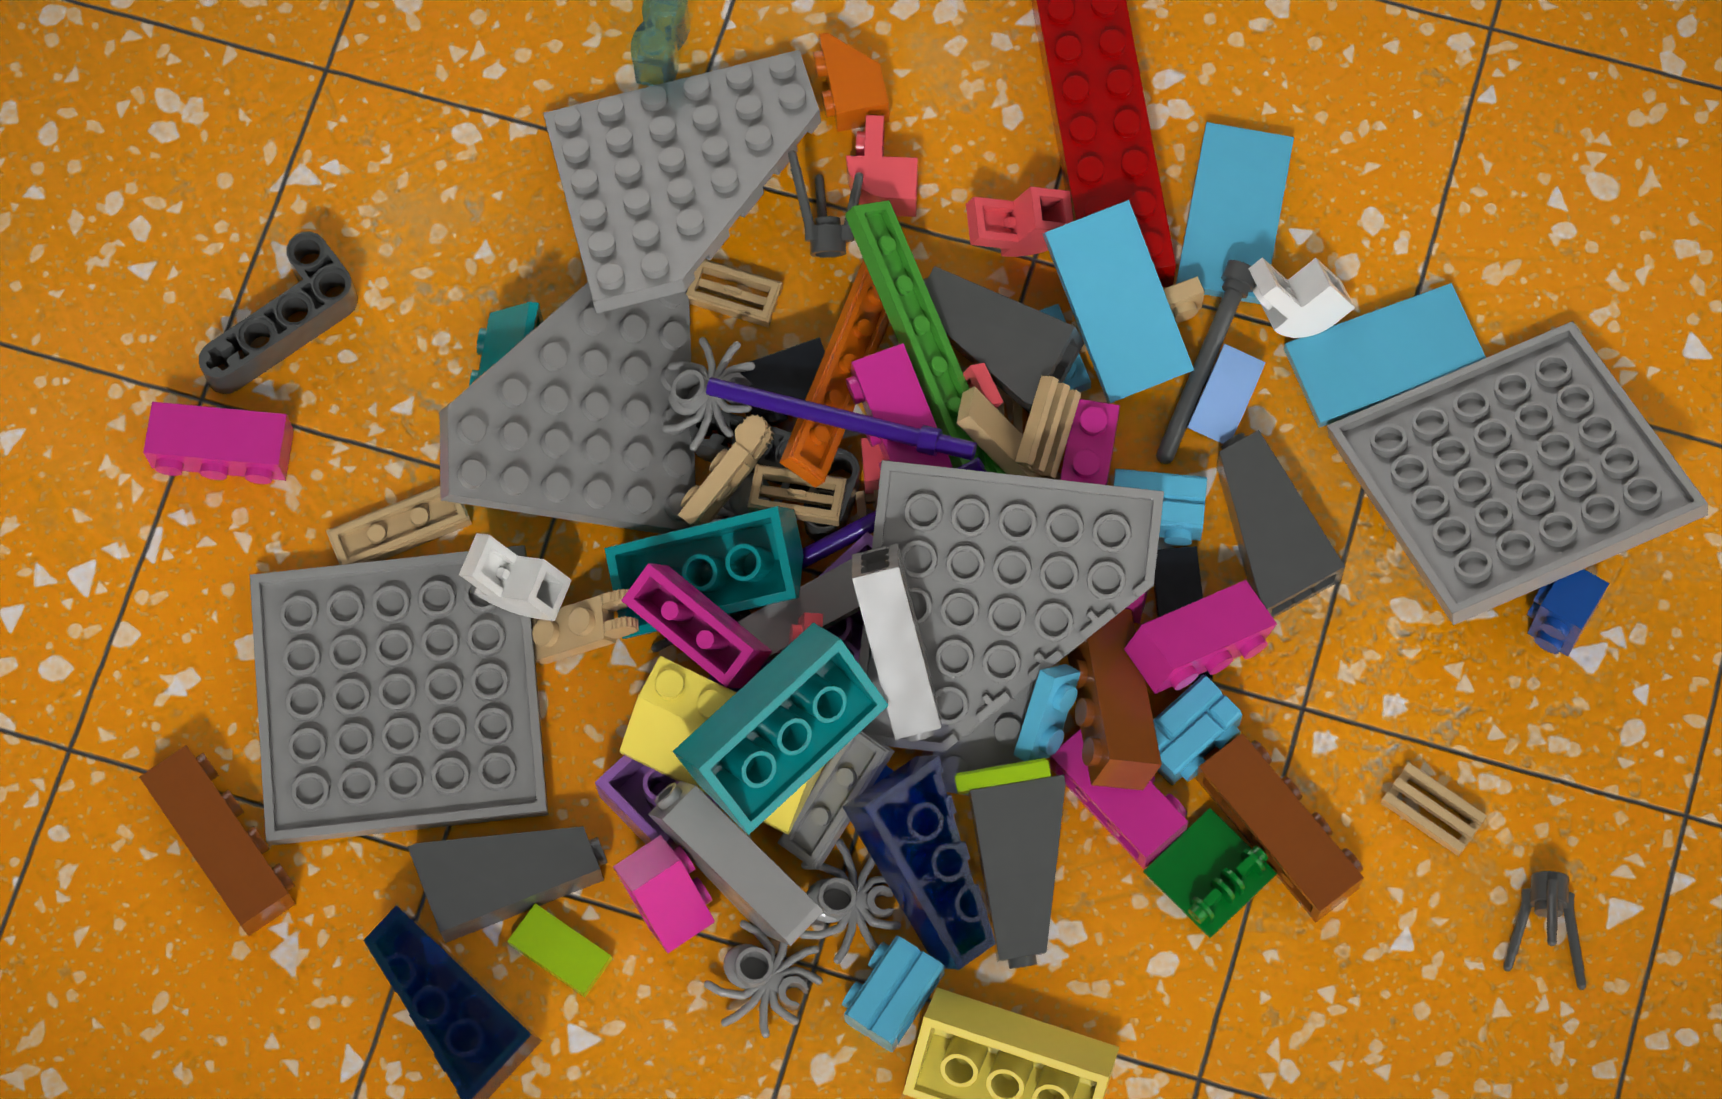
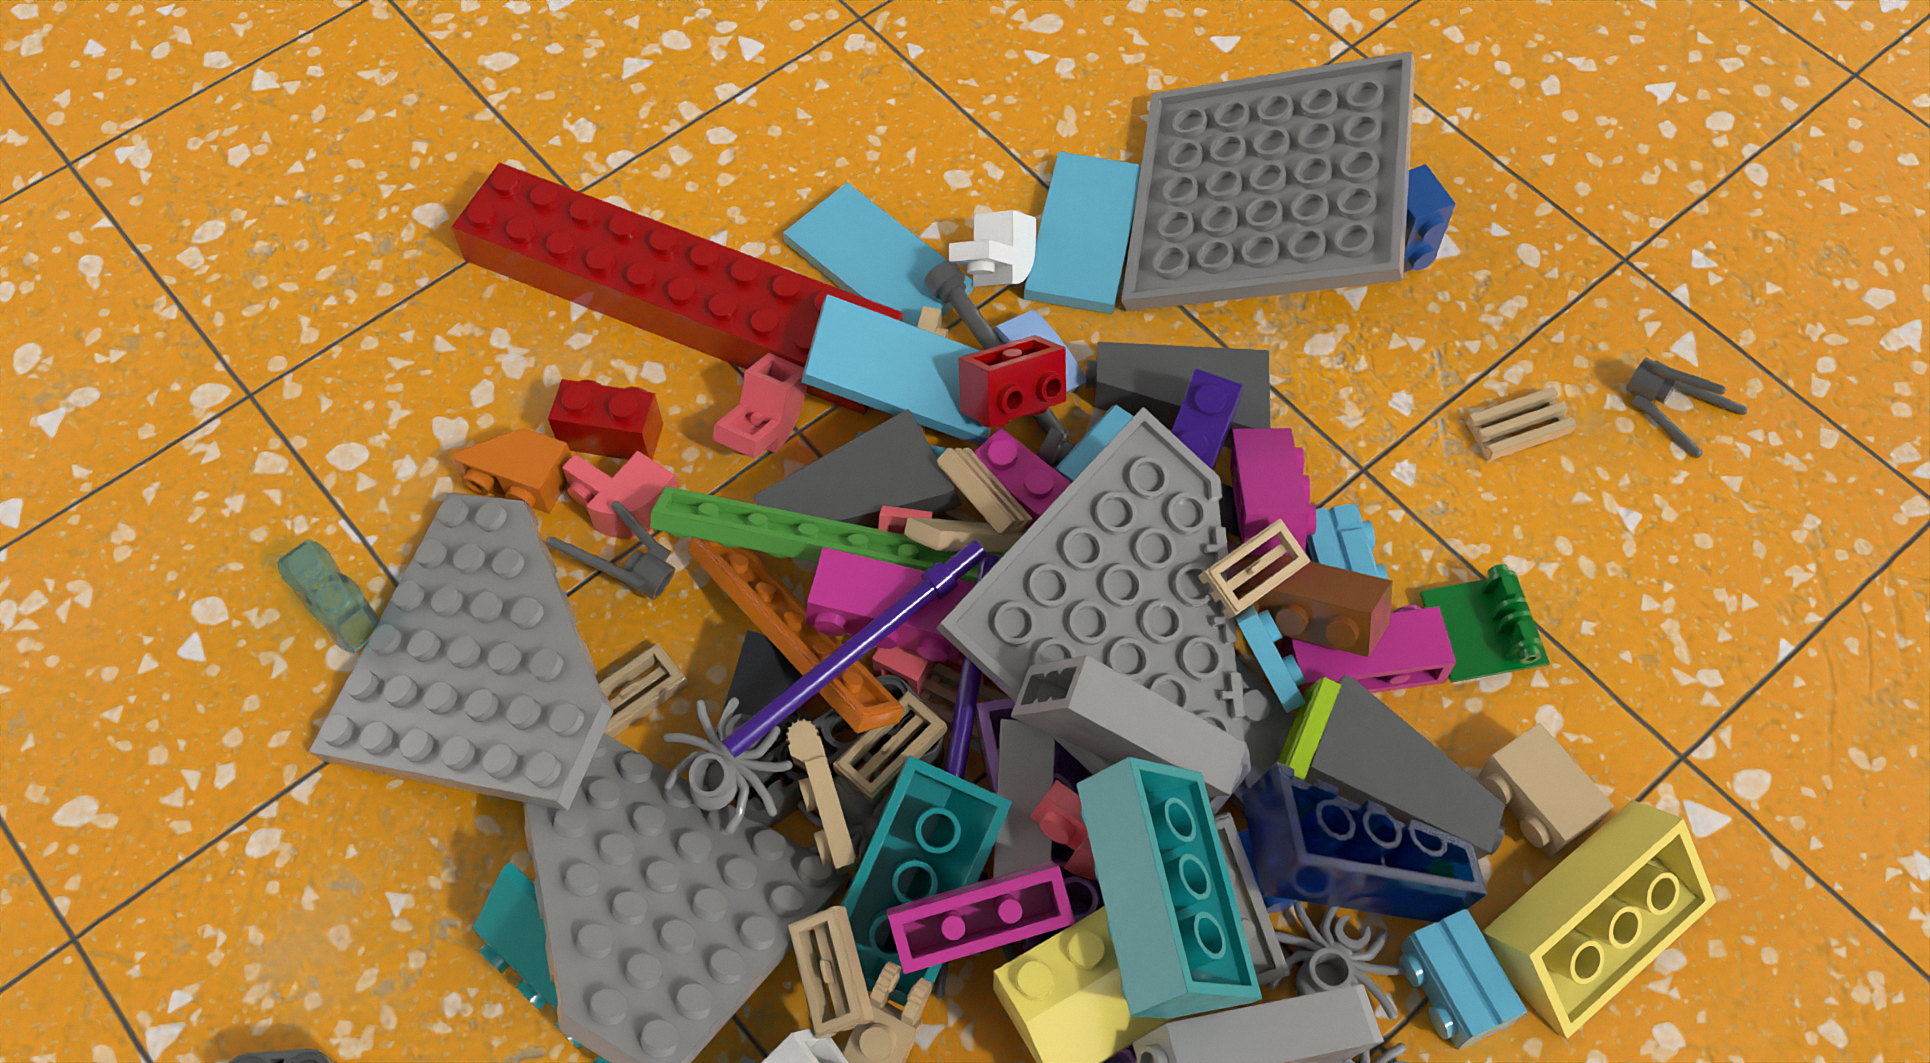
camera: 60 degrees left, 10 degrees down
dark orange brick [1196,733,1364,923] -> none
none -> red brick [548,379,663,460]
none -> tan tile [788,906,875,1039]
none -> red brick [958,335,1066,428]
none -> dark grey plate [1037,428,1075,468]
none -> dark purple brick [1171,368,1243,471]
none -> tan tile [1198,518,1311,620]
none -> tan brick [1479,722,1614,859]

